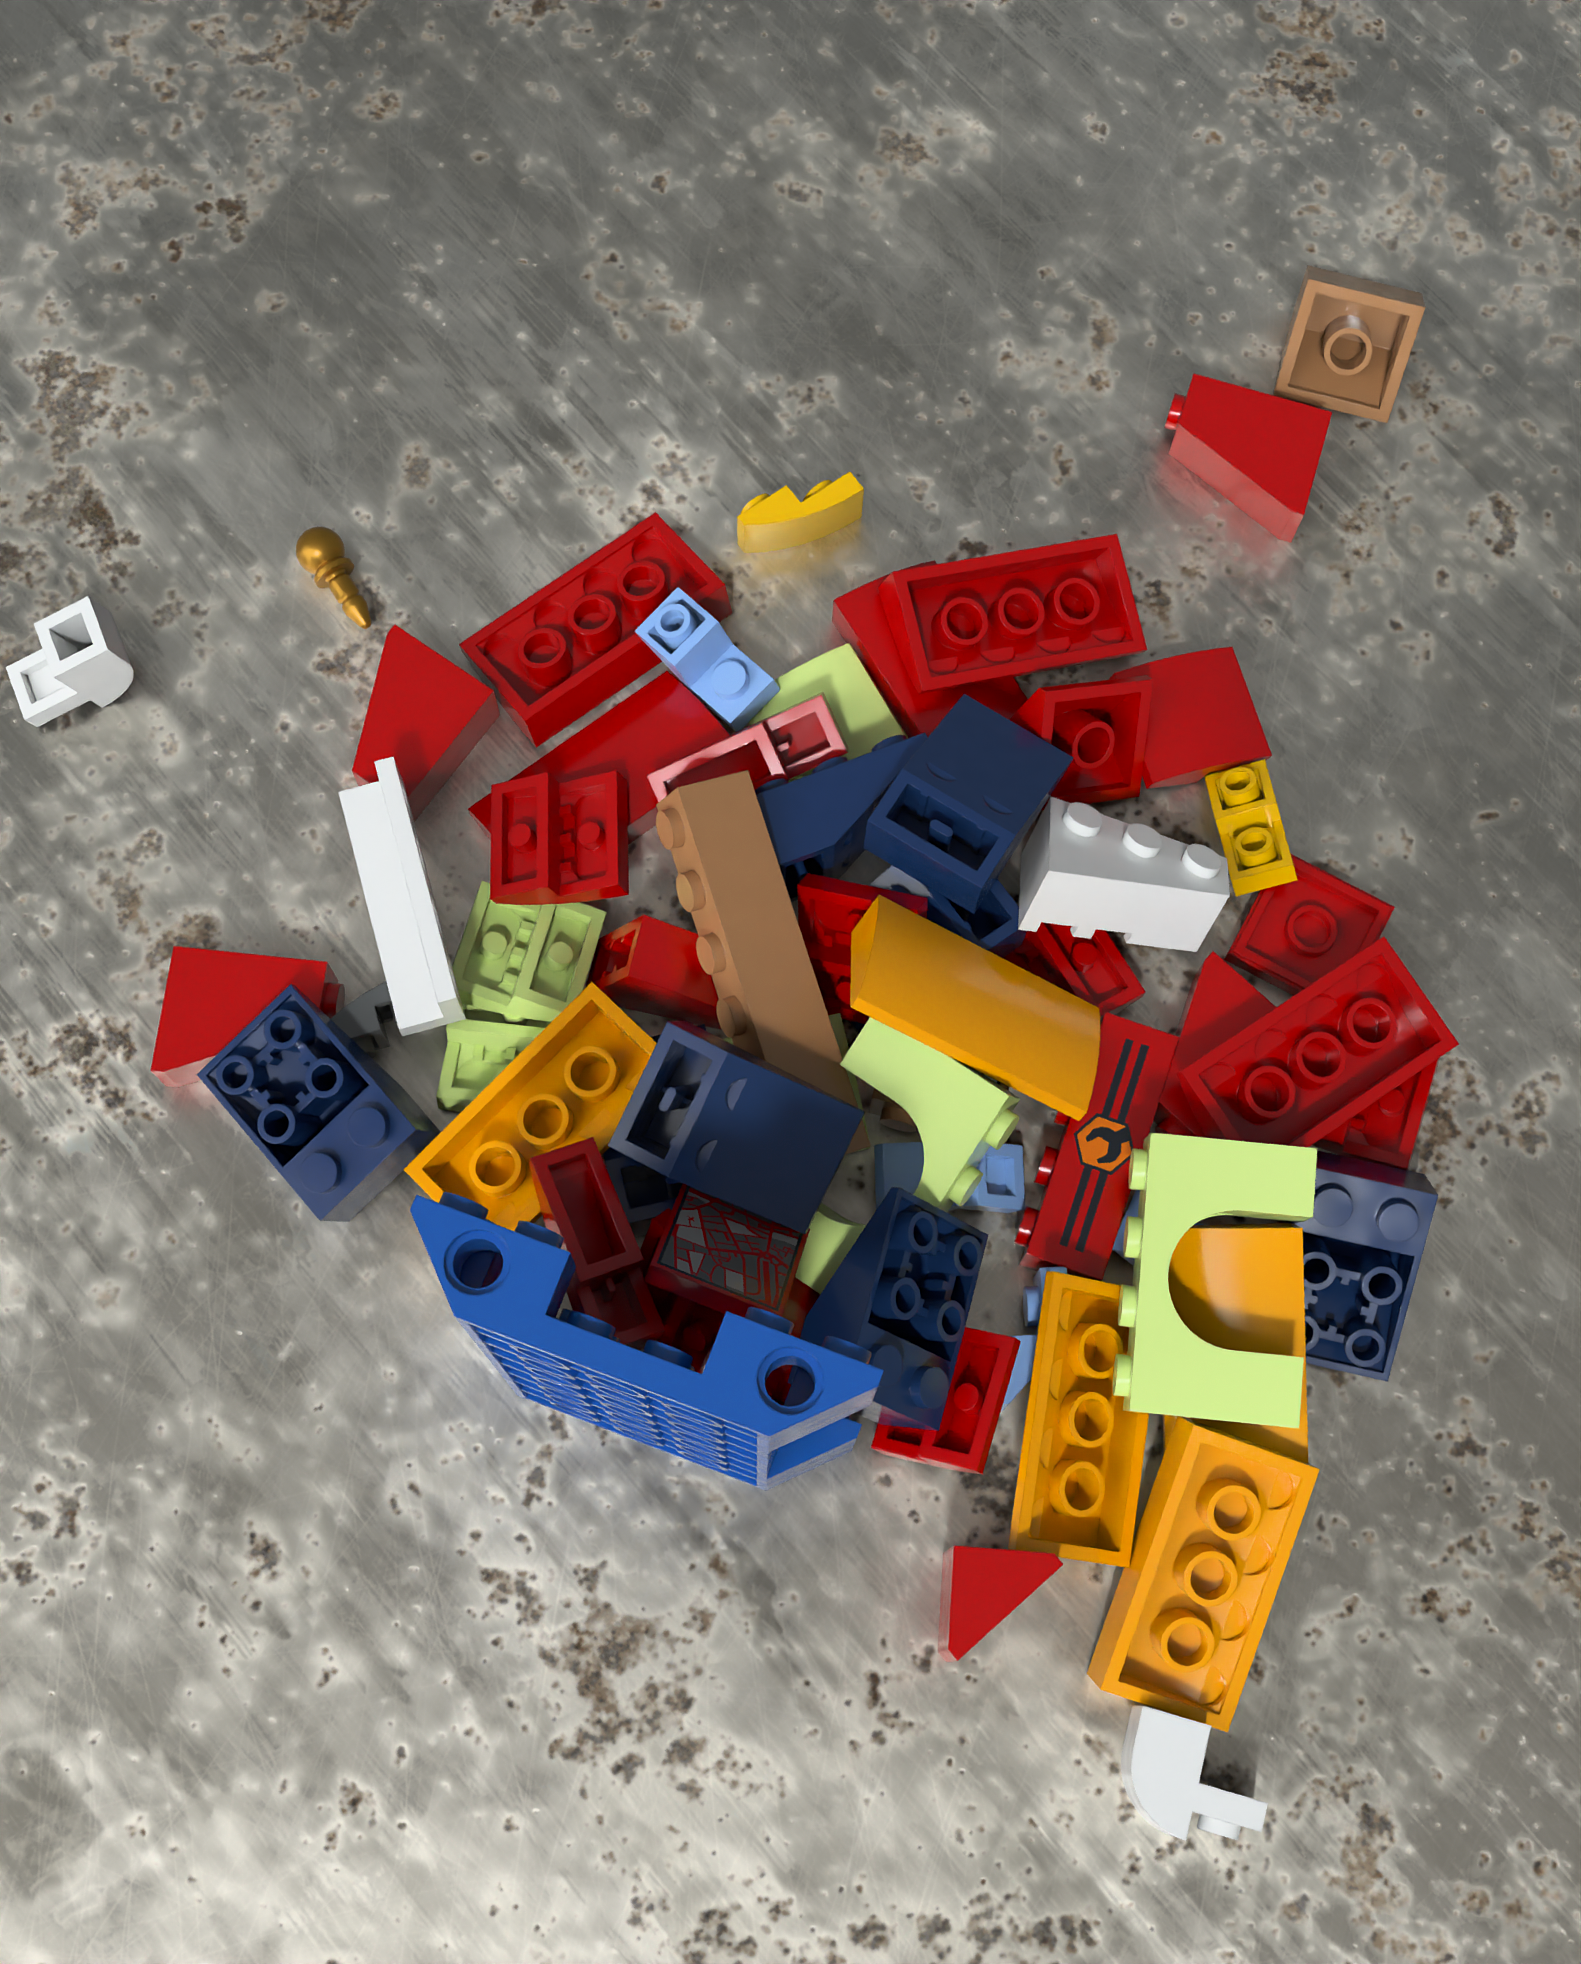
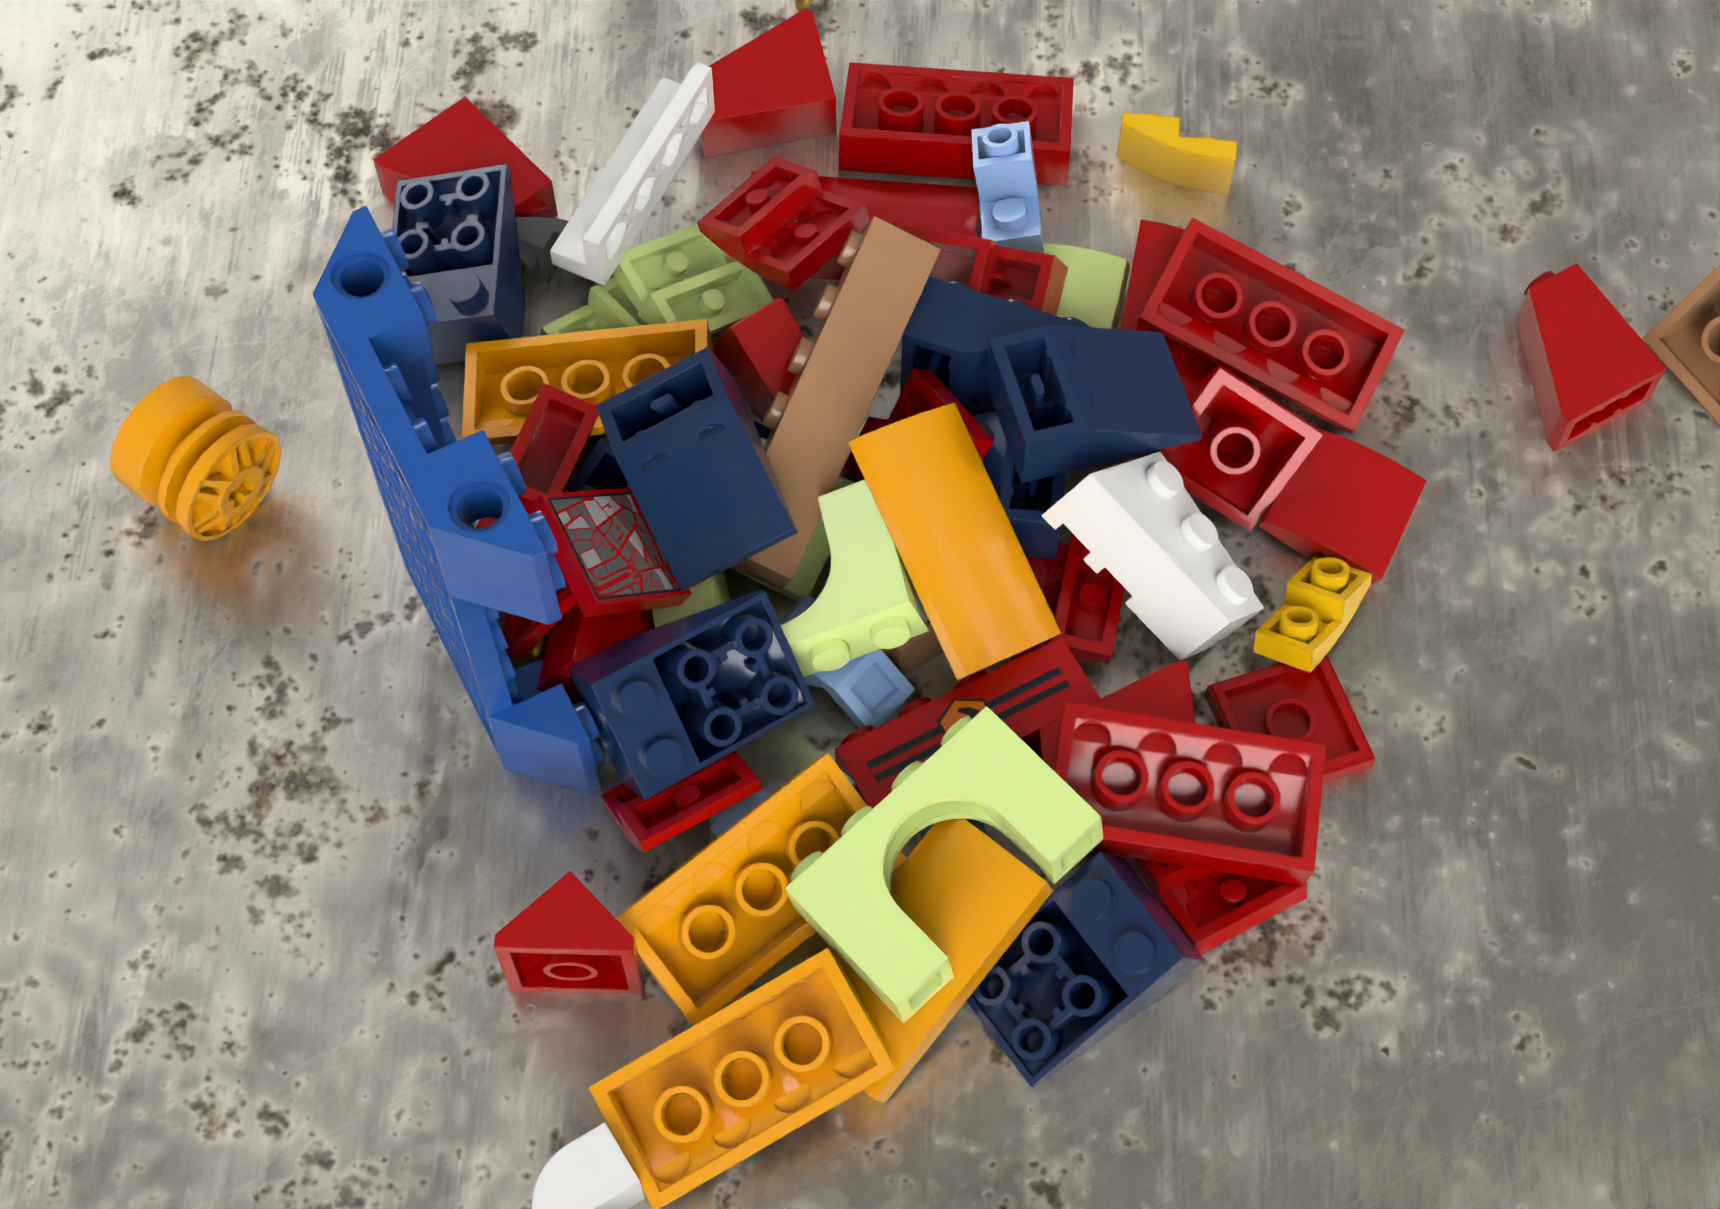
camera: 45 degrees right, 10 degrees down
none -> light orange wheel [110,376,282,542]

